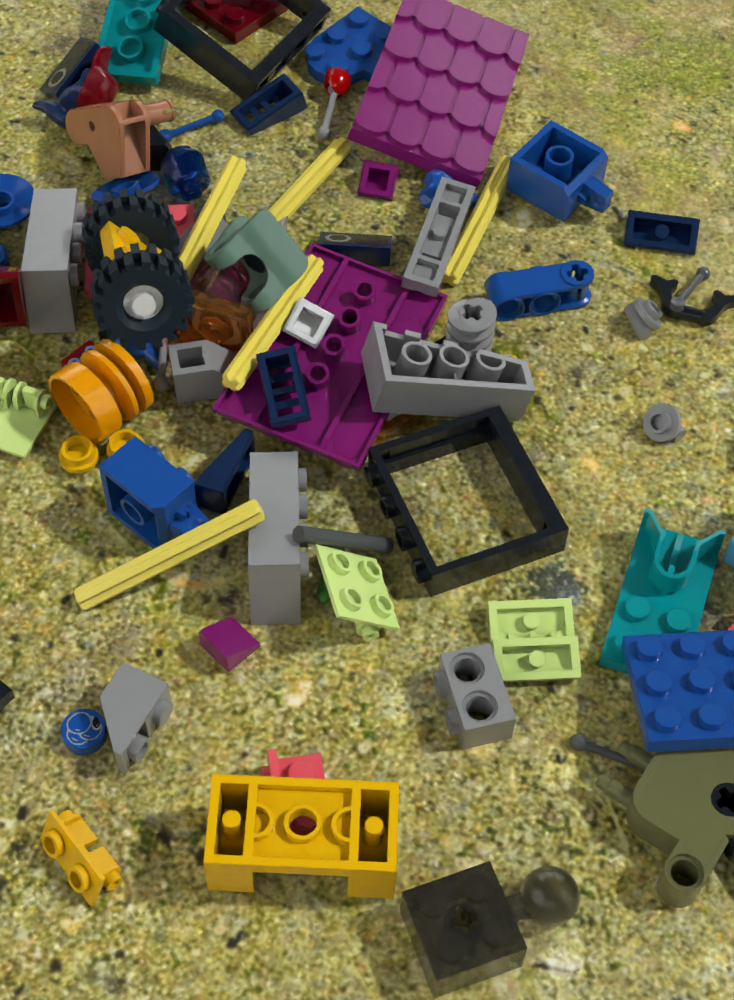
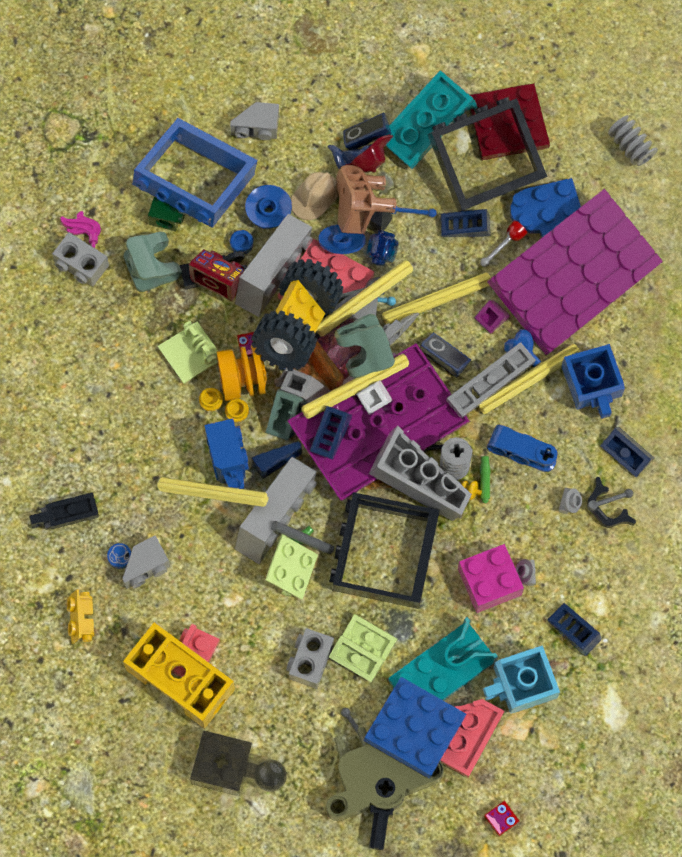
camera: 35 degrees right, 15 degrees up
magenta slope [199,617,260,672] -> none
none -> sand green slope [266,389,308,440]
none -> tan piece [291,172,339,220]
none -> dark pink brick [458,544,524,613]
none -> bright green piece [480,456,491,504]

